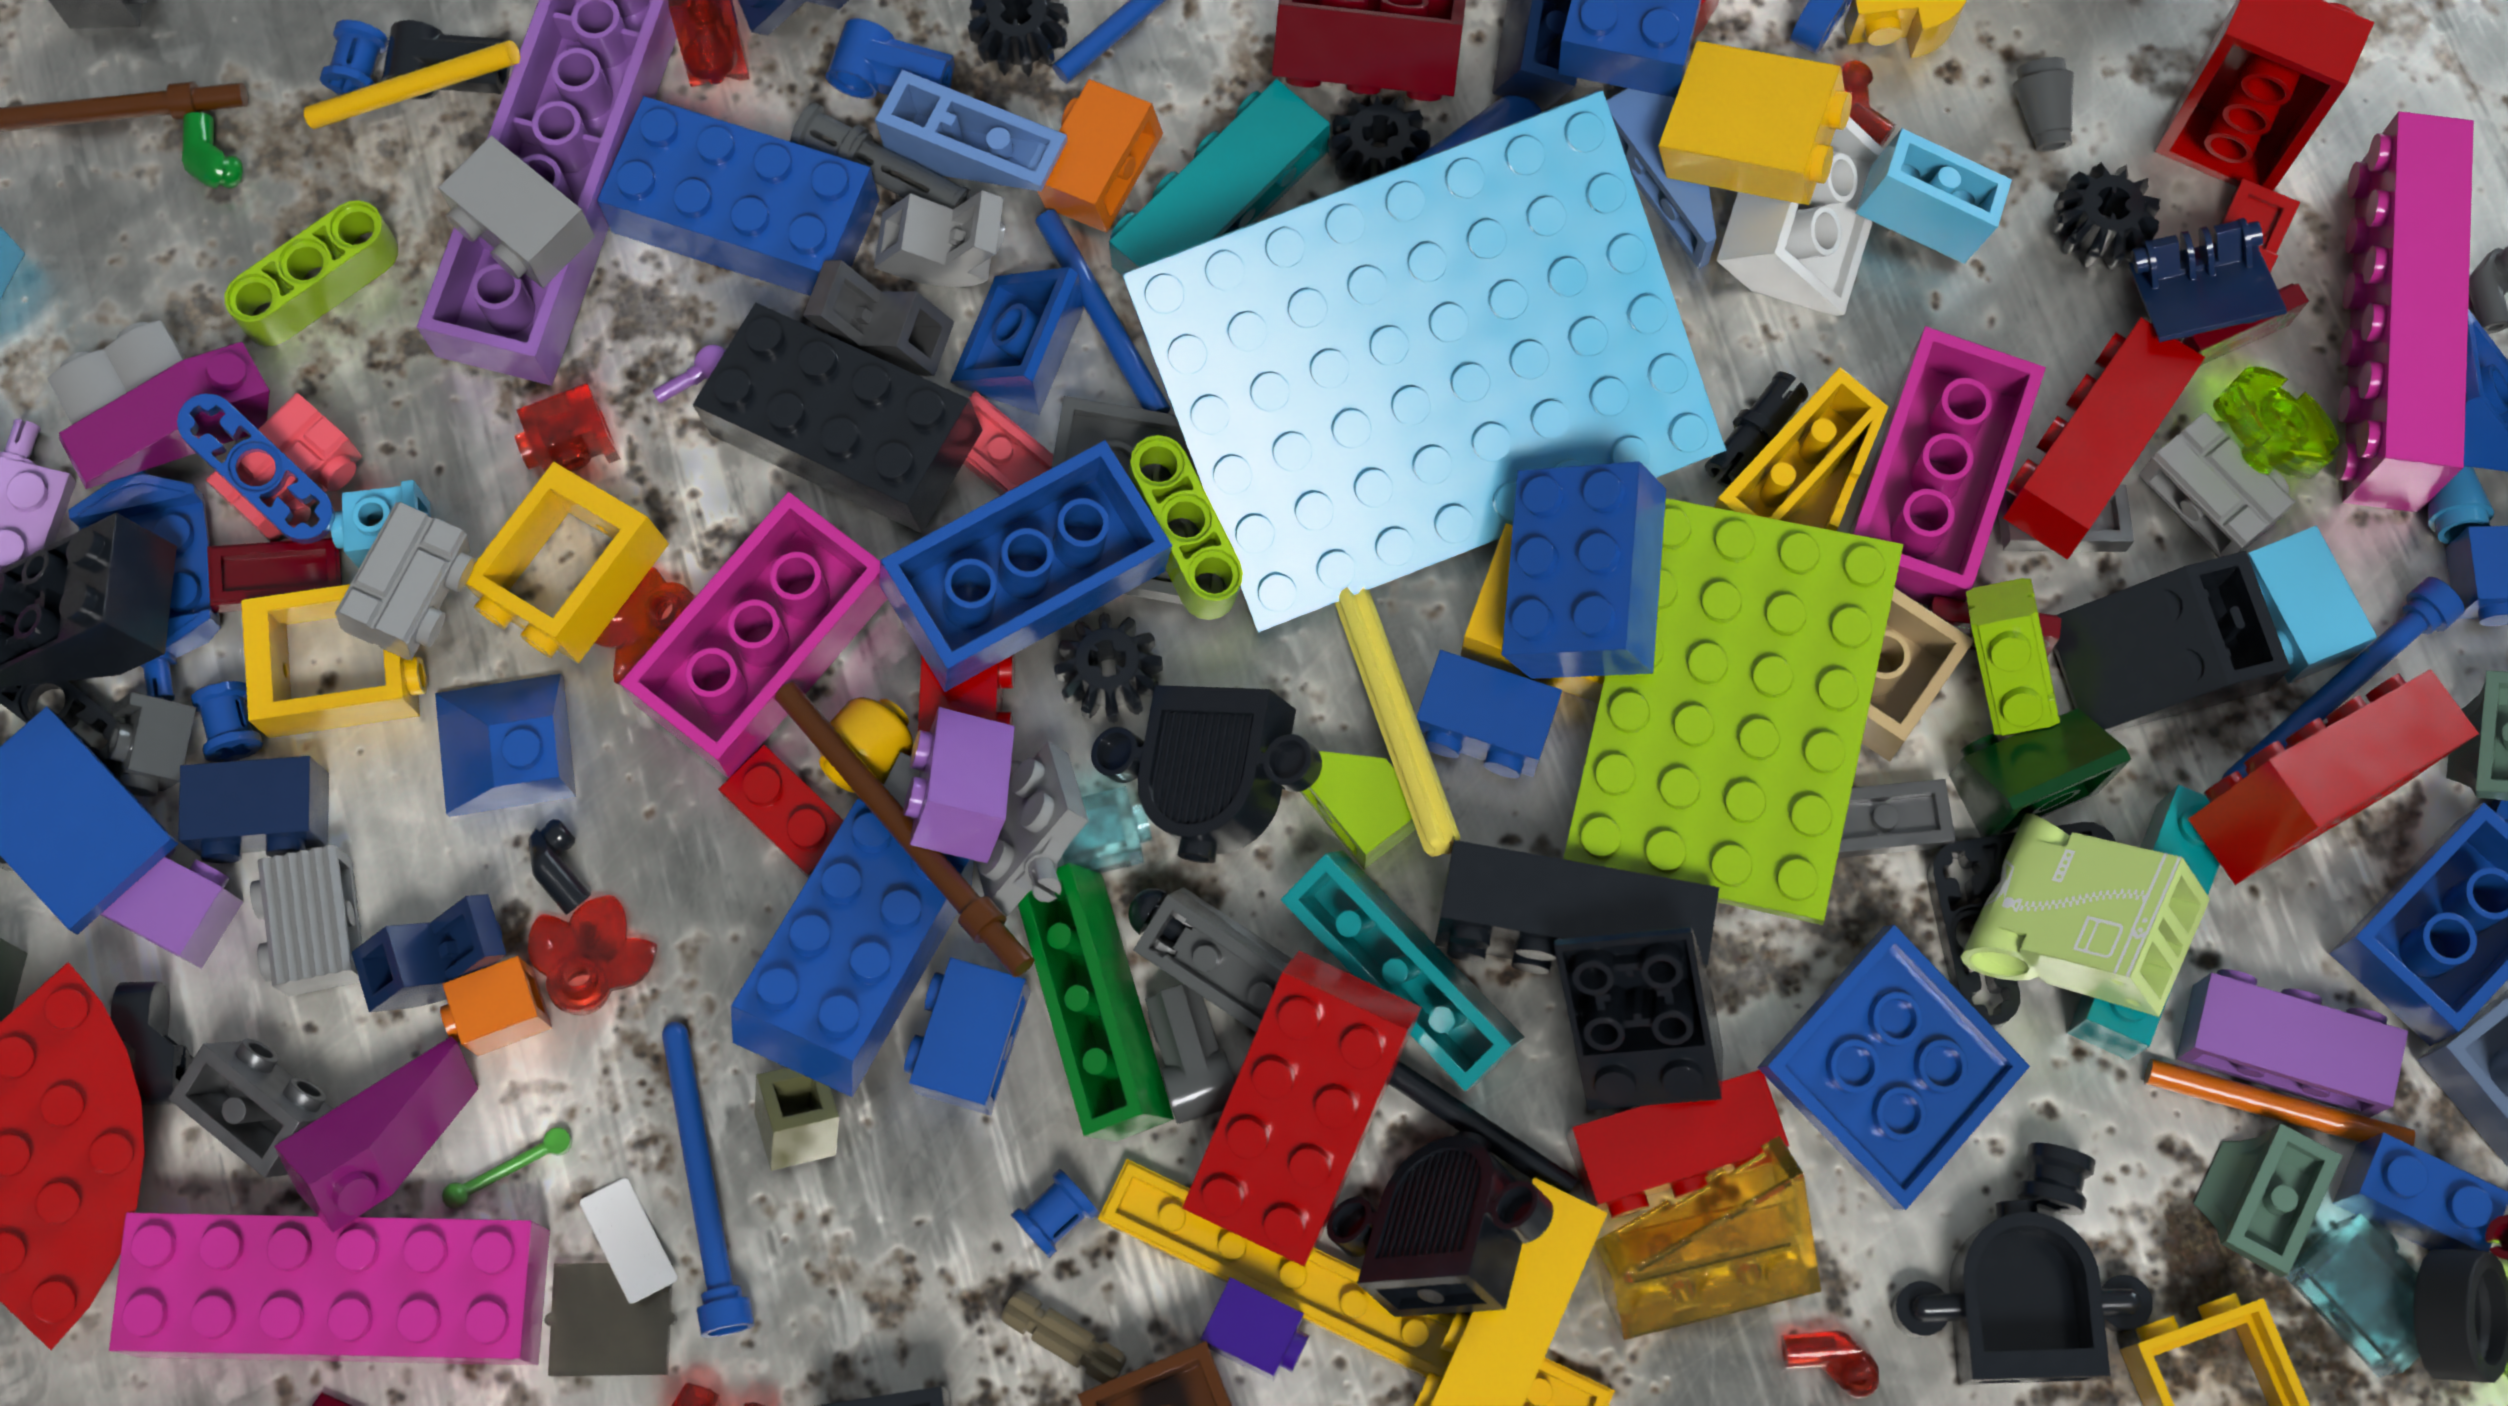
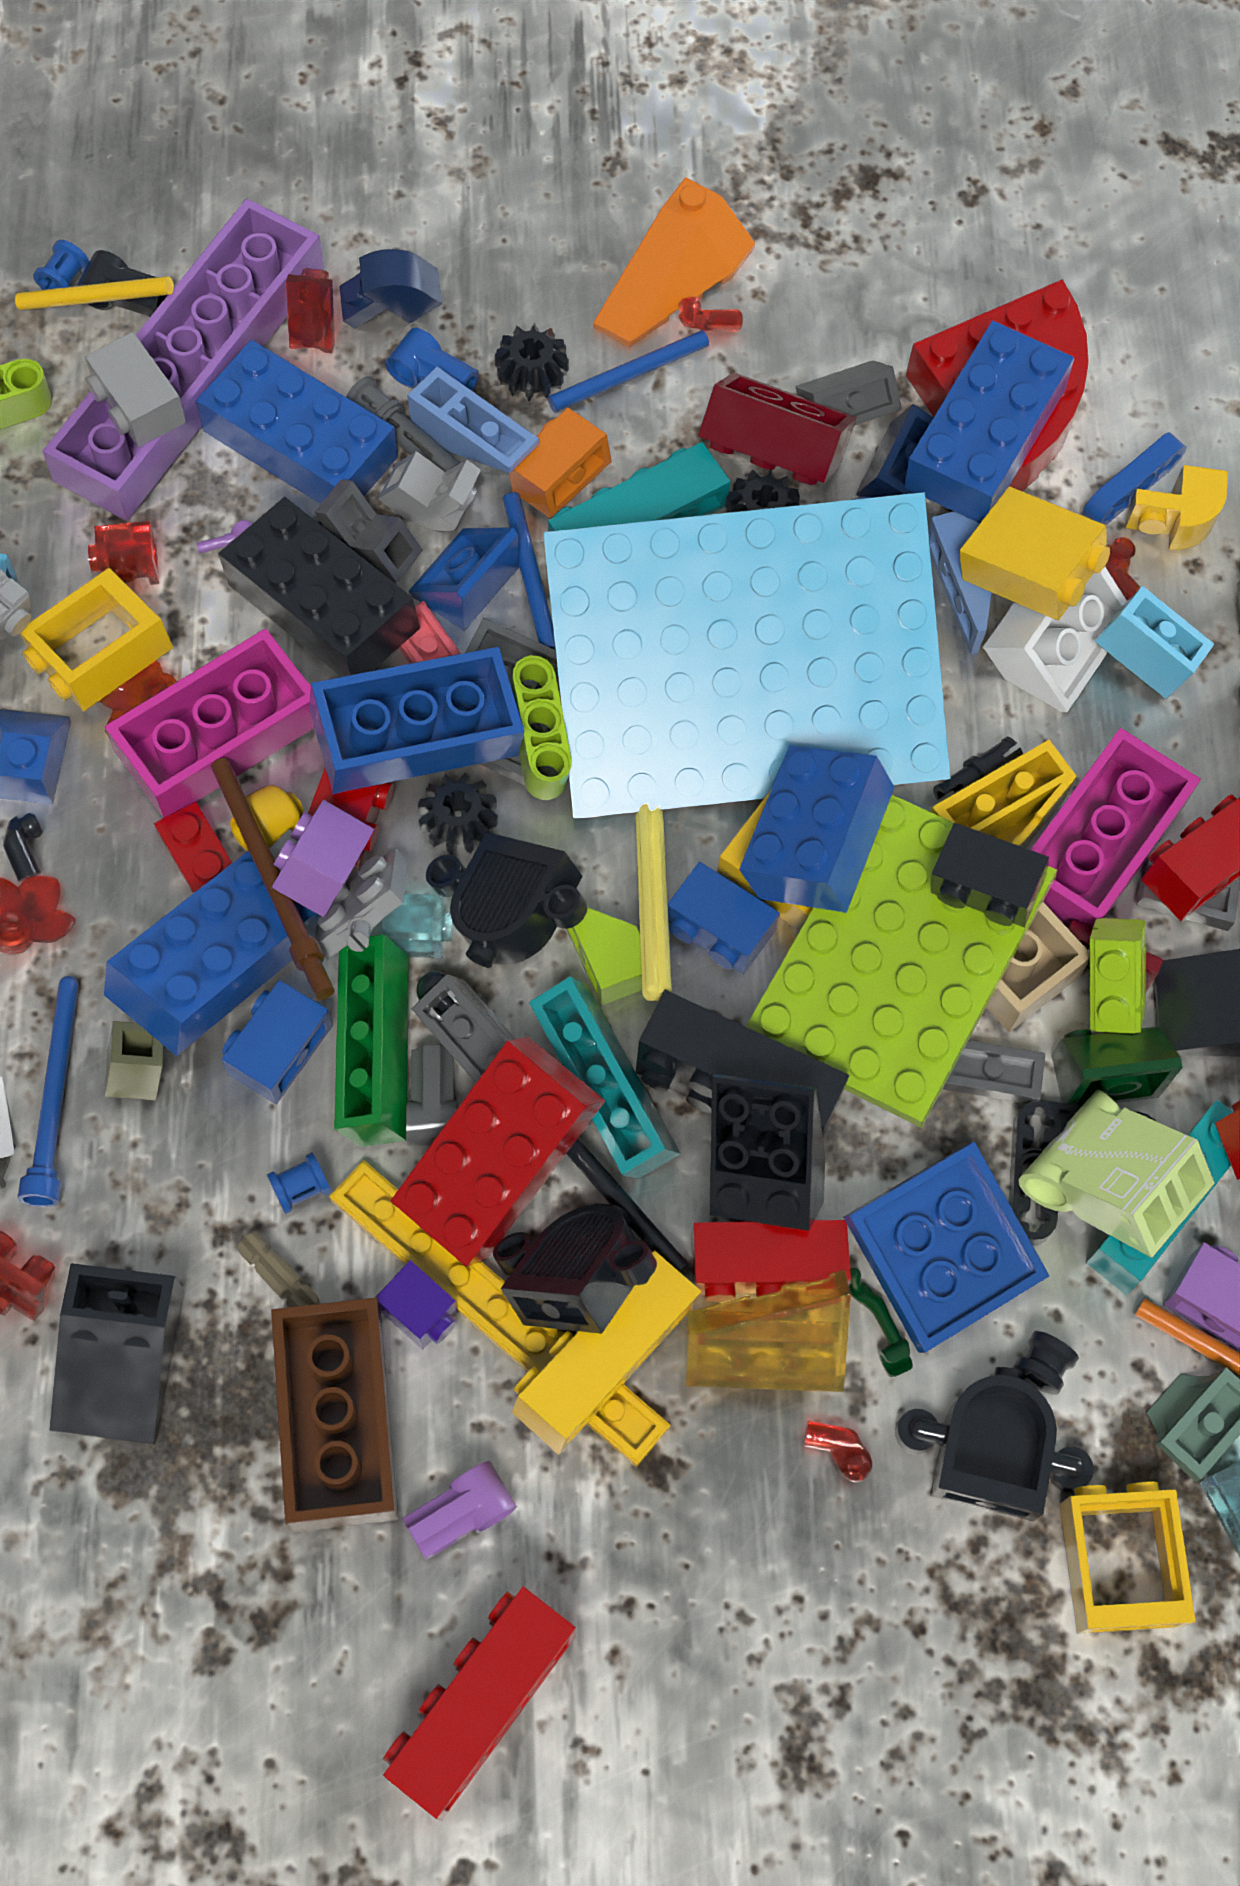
camera: 10 degrees right, 5 degrees down
none -> dark green piece [847,1268,913,1377]
none -> black brick [931,822,1049,928]

